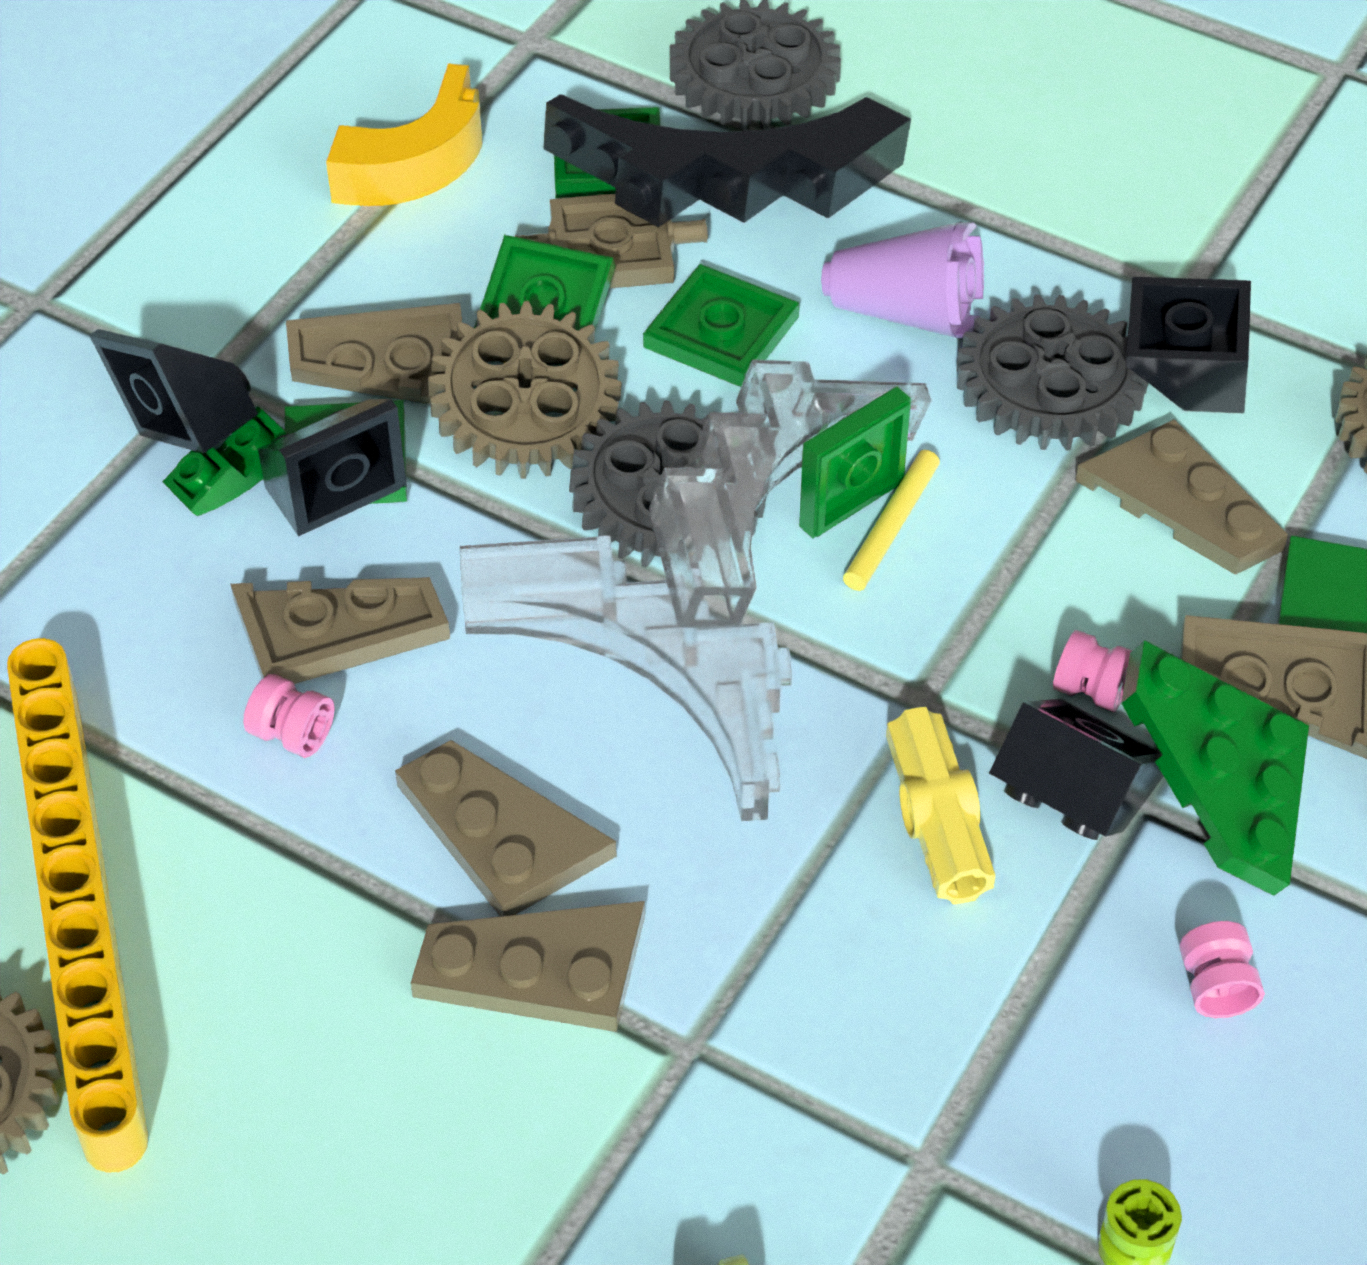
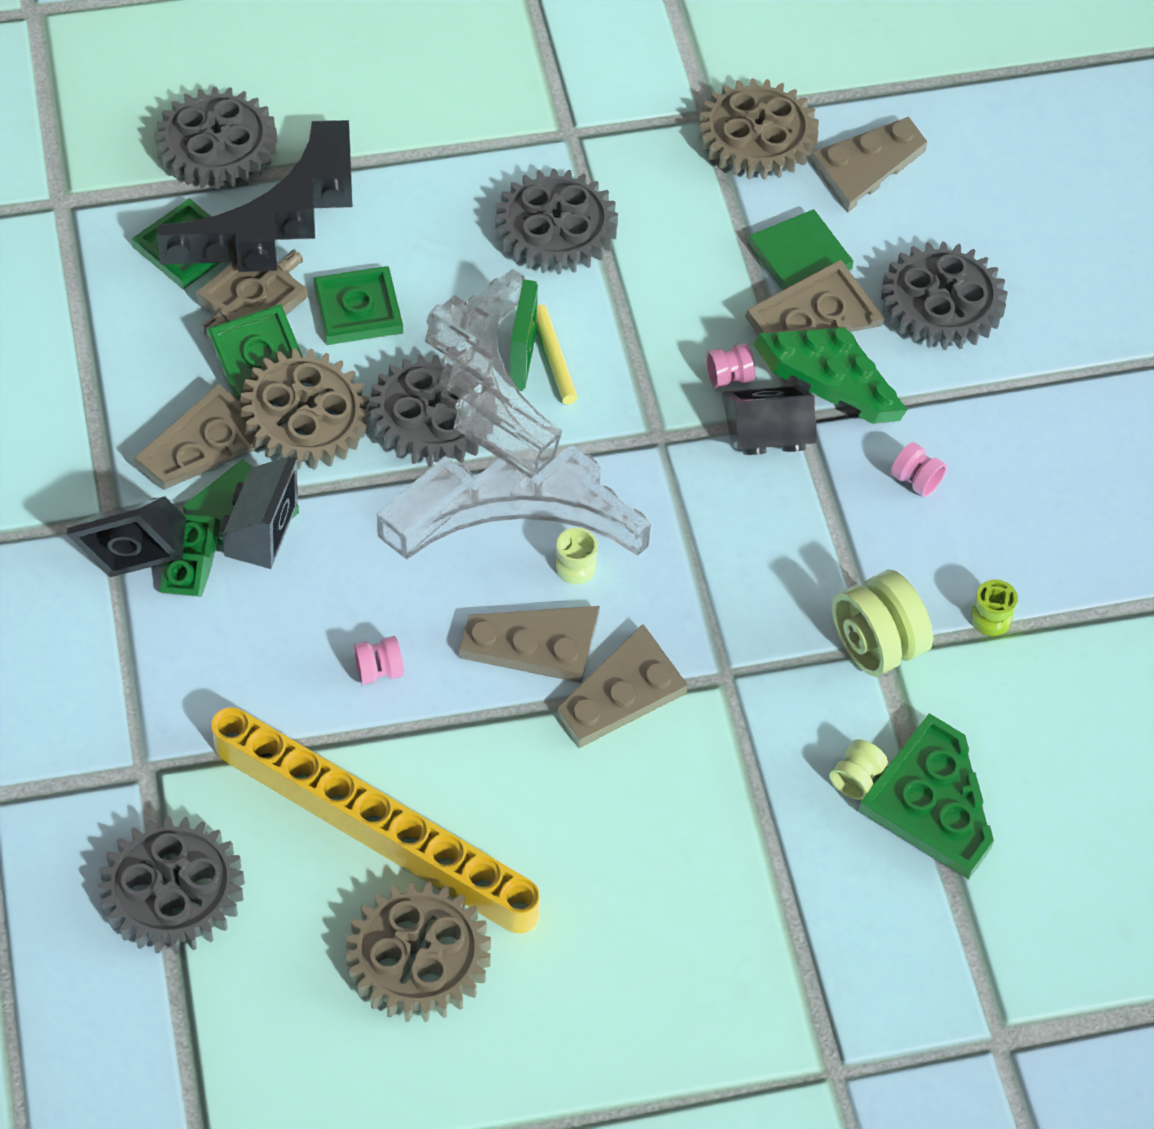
camera: 45 degrees left, 5 degrees up
dark tan wing [230,577,450,684] -> none
yellow arch [326,63,483,206] -> none
lavender cone [821,222,984,338] -> none
light yellow piece [886,707,996,905] -> none
dark tan wing [1075,419,1288,575] -> none
black slope [1126,277,1251,413] -> none
none -> yellowish green wheel [556,527,597,584]
none -> yellowish green wheel [832,569,933,677]

